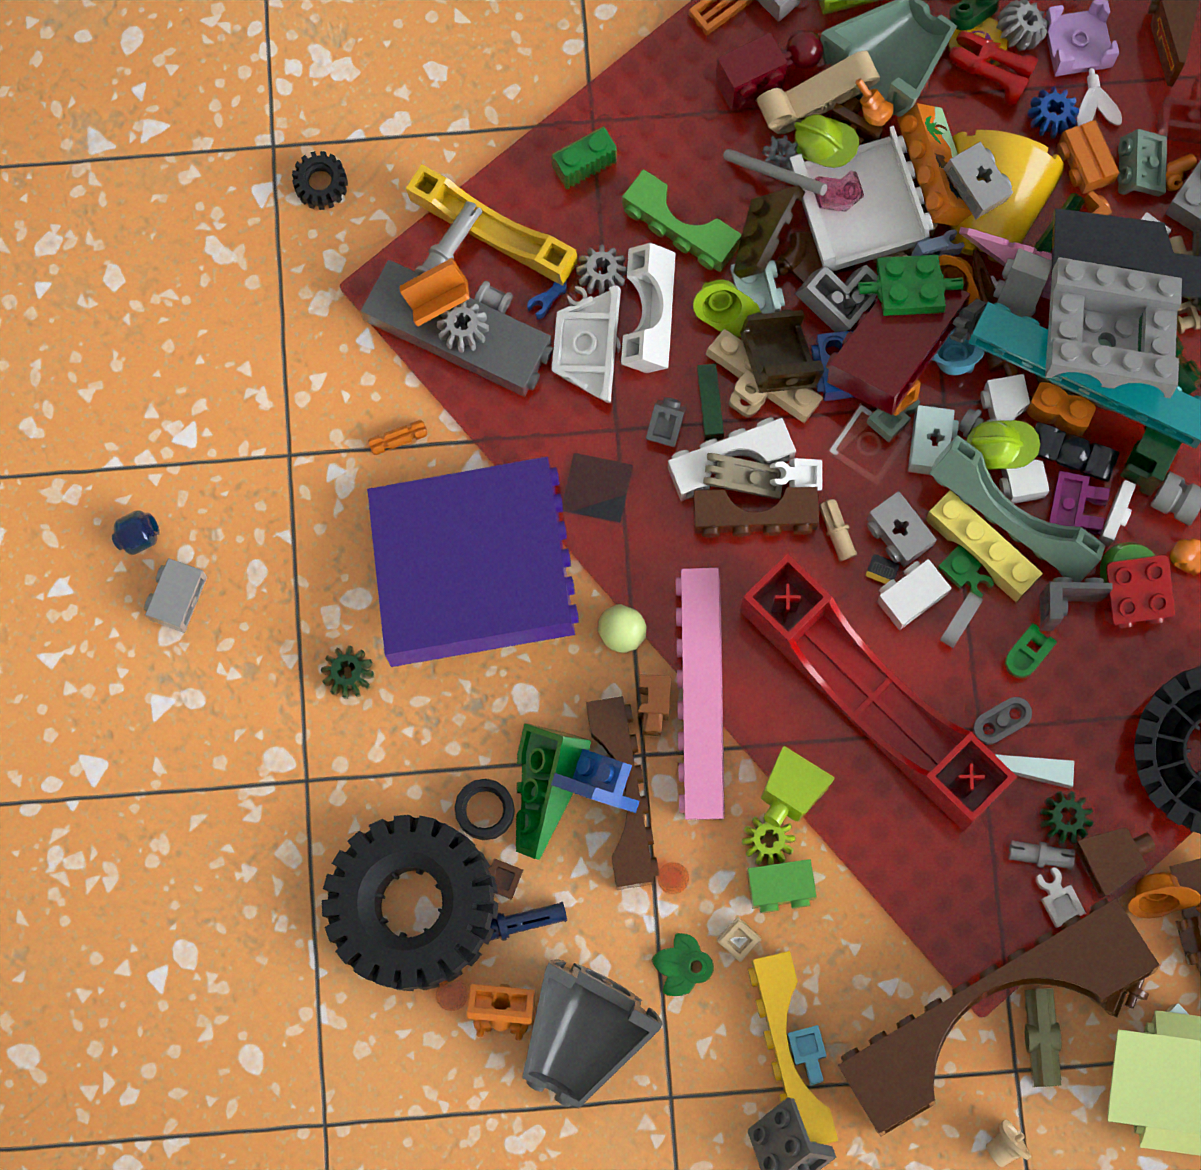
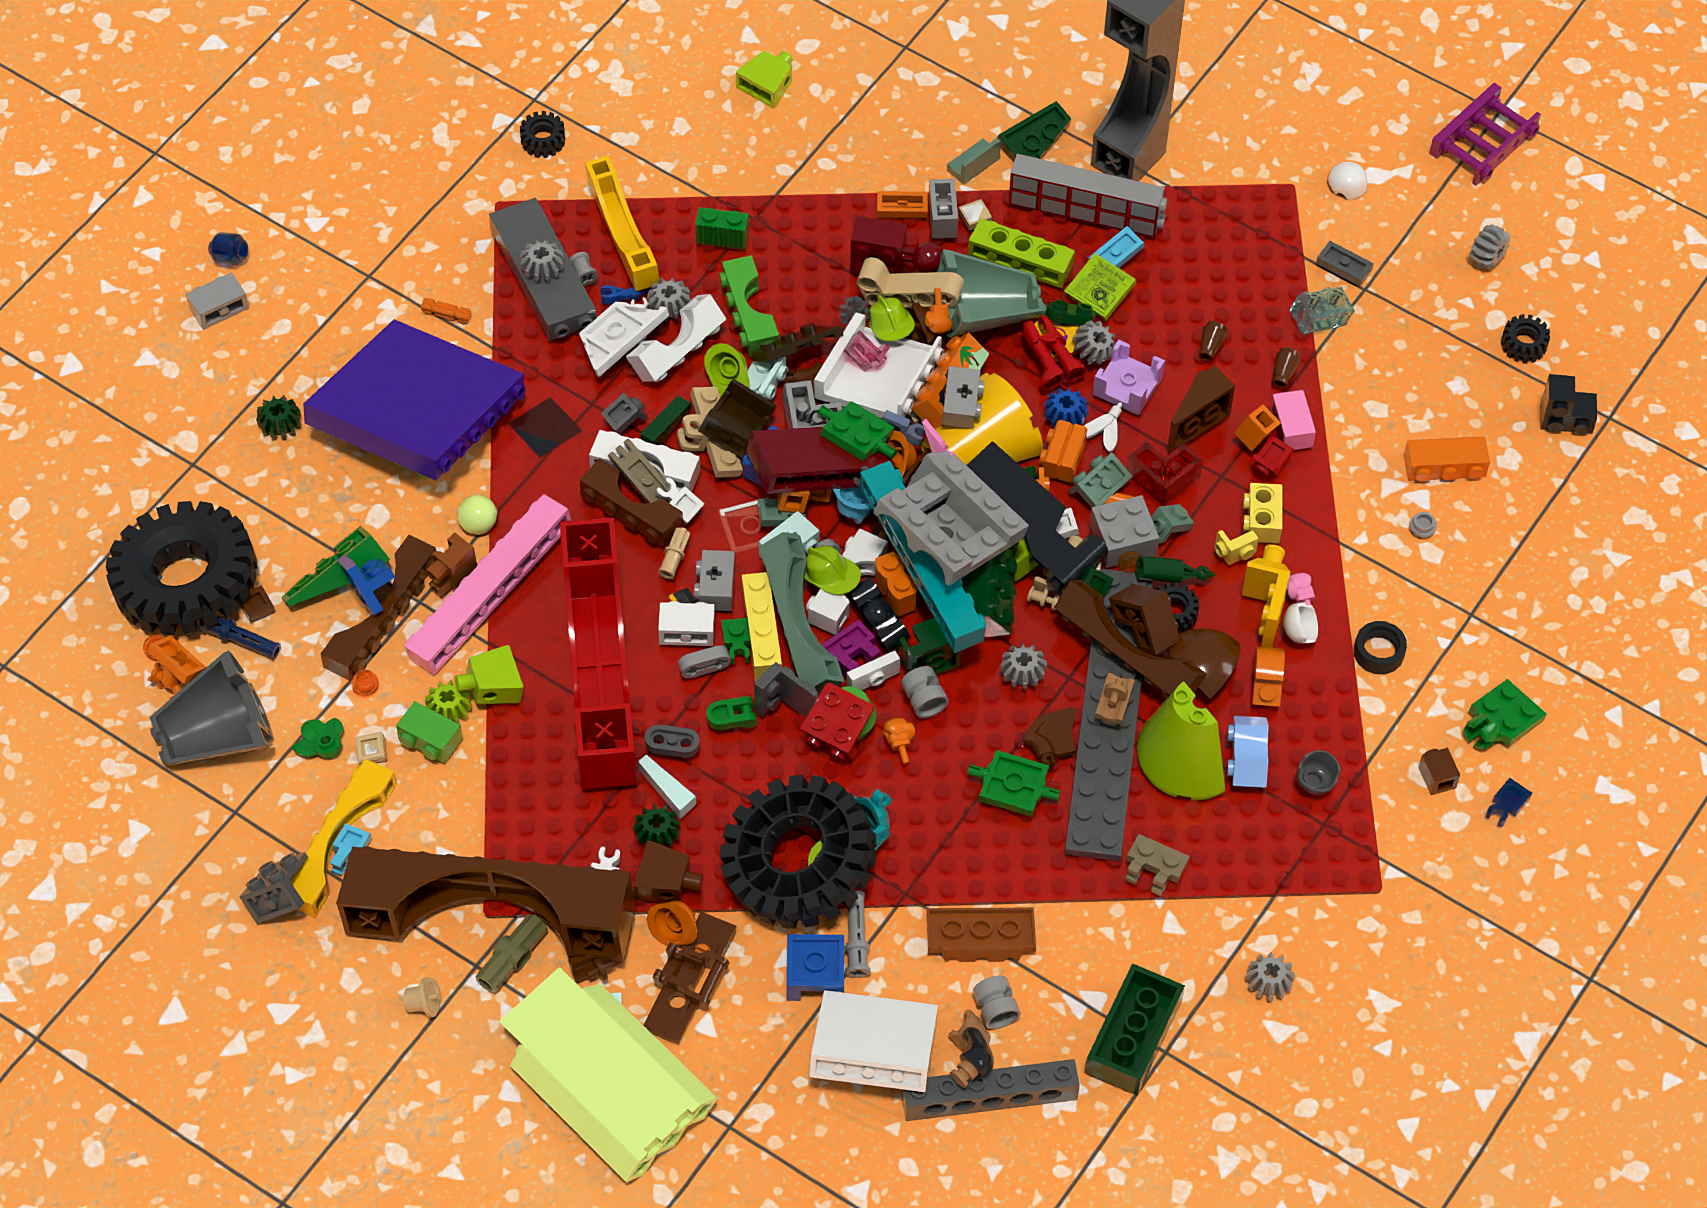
camera: 35 degrees right, 20 degrees down
orange panel [399,258,470,326] -> none
light grey pin [415,201,482,276] -> none
black tyre [454,779,515,840] -> none
light grey bar [723,149,827,196] -> none
light grey pin [1008,840,1075,870] -> none

